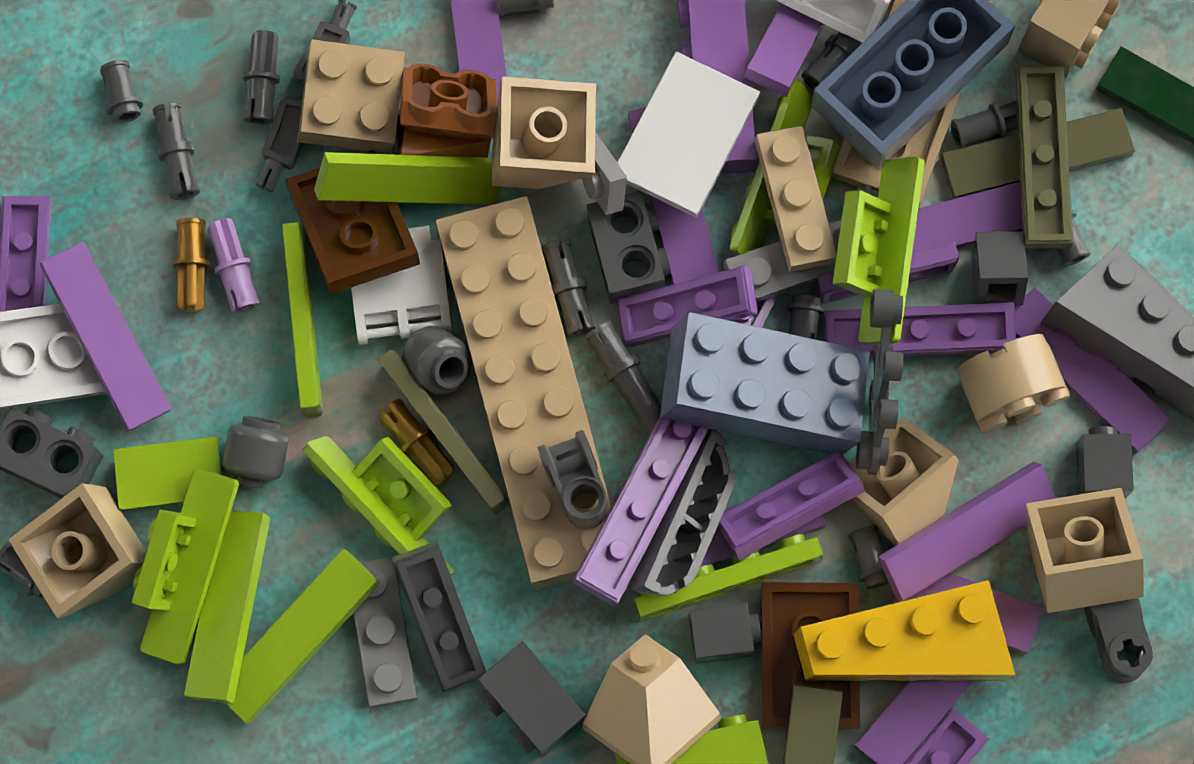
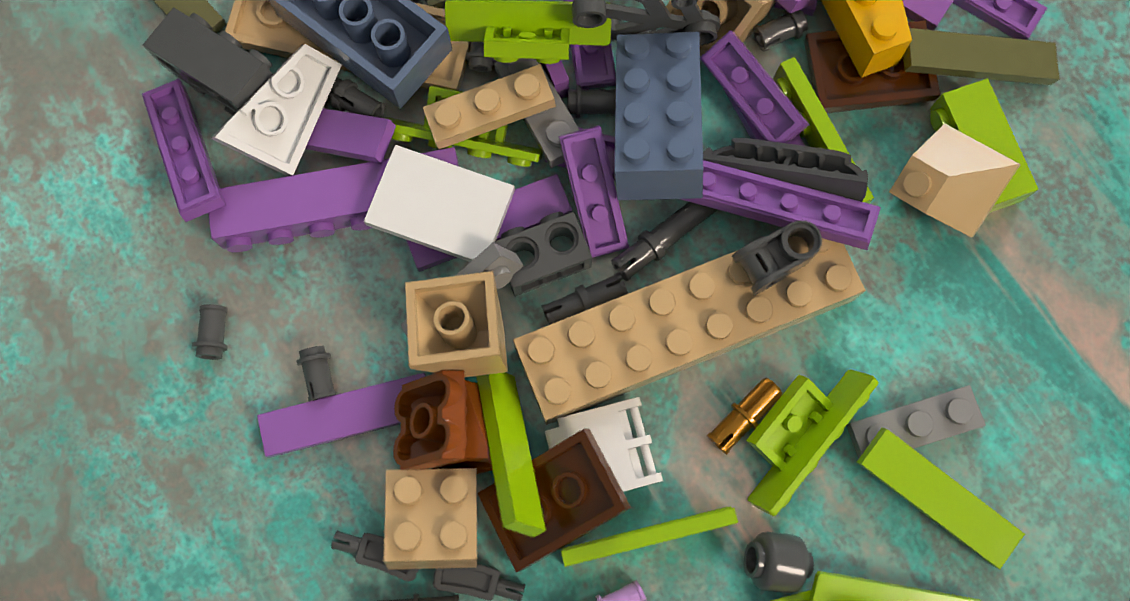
camera: 100 degrees left, 0 degrees up
lime tile [183,510,271,704] -> none
olive tile [377,349,508,515] -> none
dark grey tile [392,541,487,692] -> none
dark grey head [401,327,472,395] -> none
dark grey brick [478,641,586,757] -> none
dark grey brick [689,603,762,664] -> none

